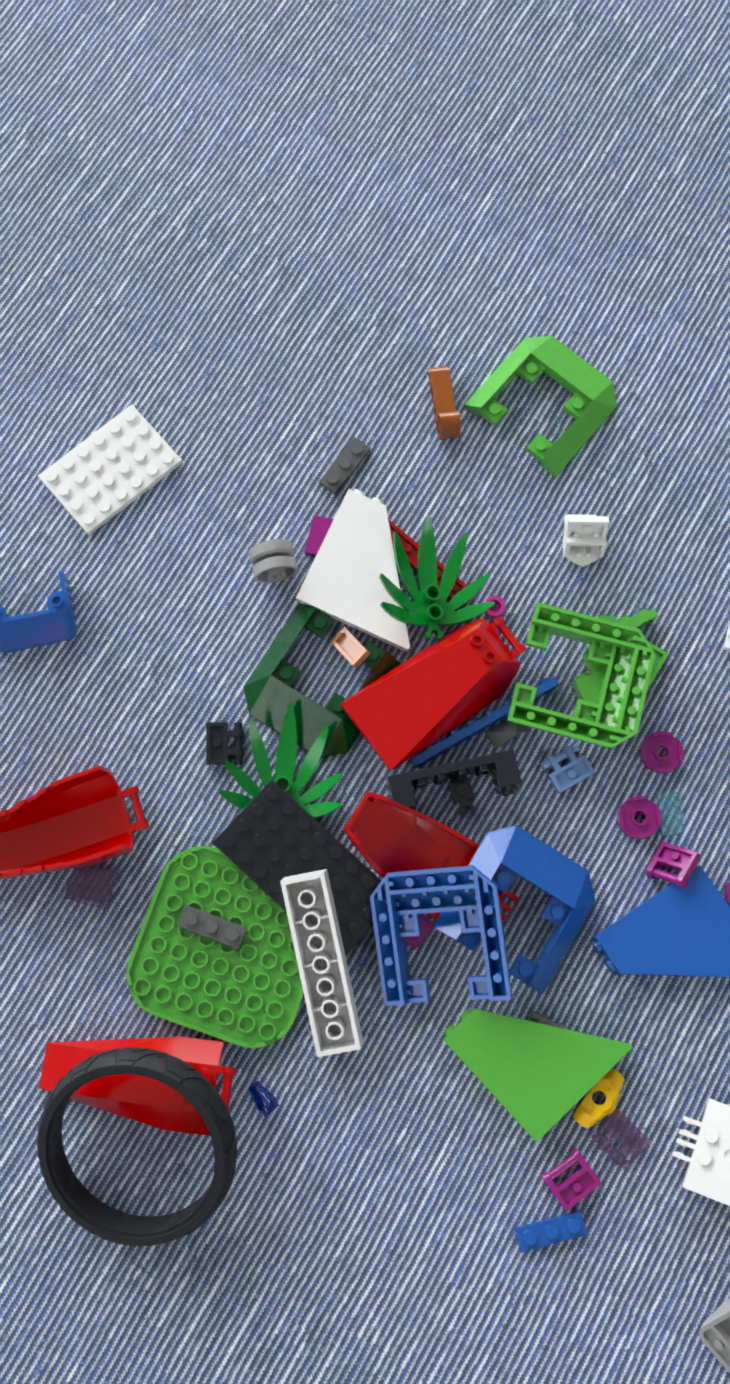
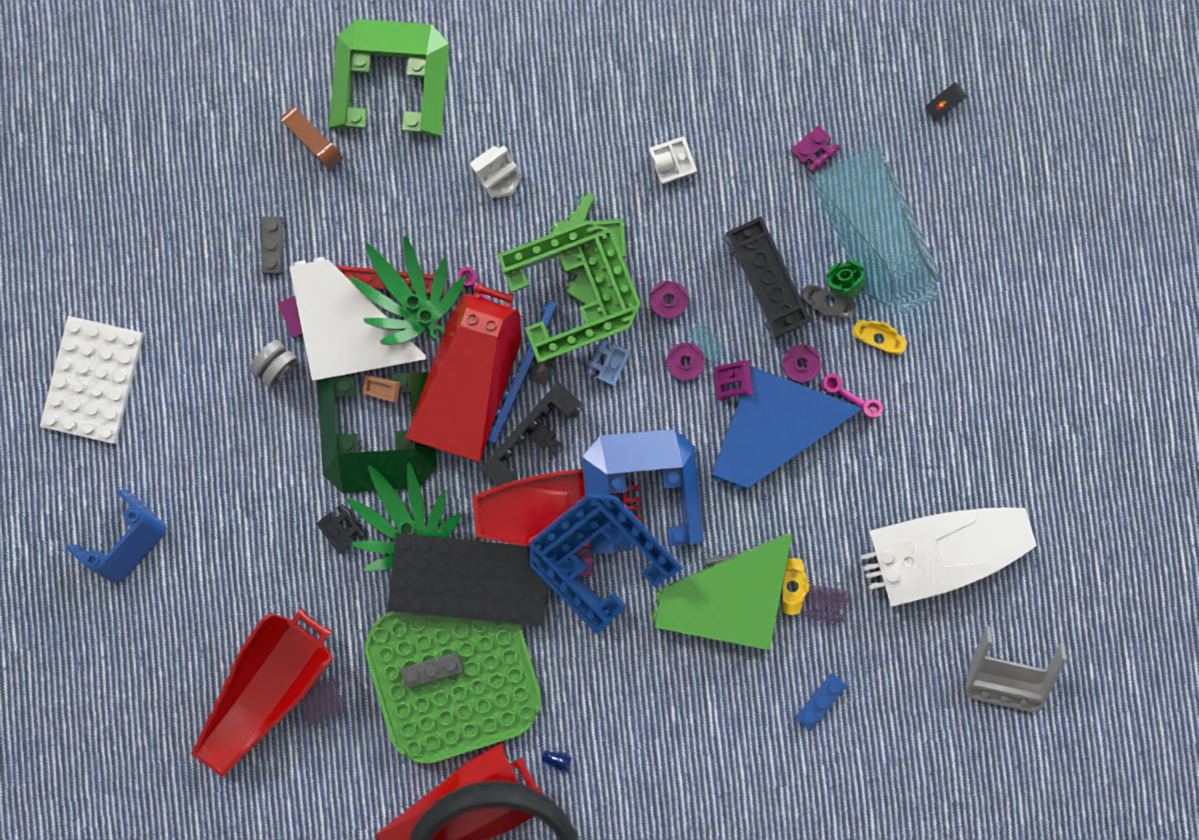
camera: 30 degrees left, 10 degrees up
white brick [280,869,363,1057] -> none
magenta plate [541,1148,602,1211] -> none

